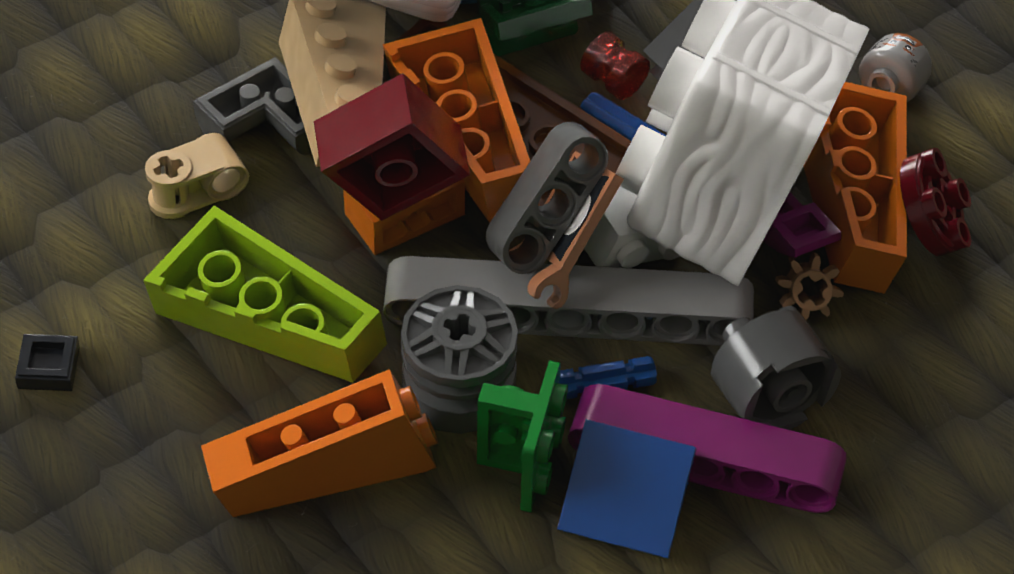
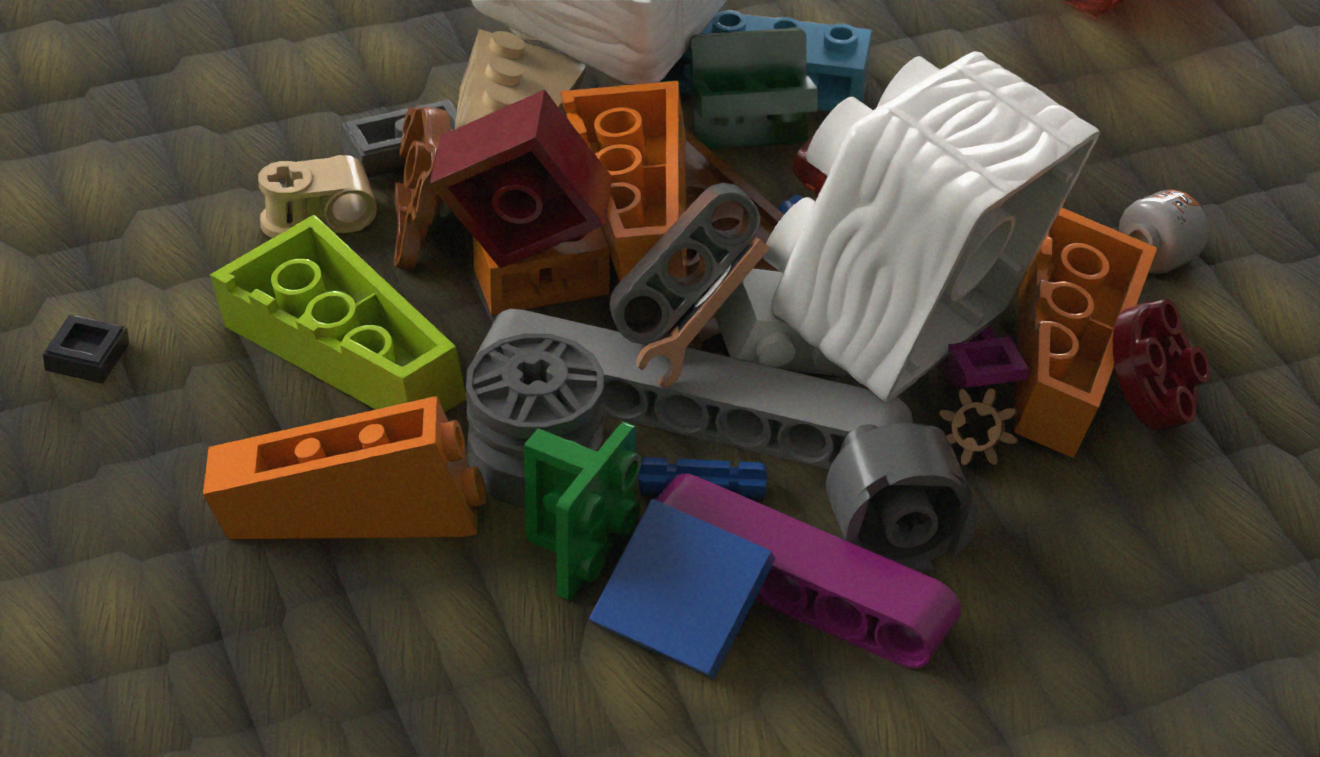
camera: 15 degrees right, 10 degrees down
none -> dark orange tile [394,106,451,271]

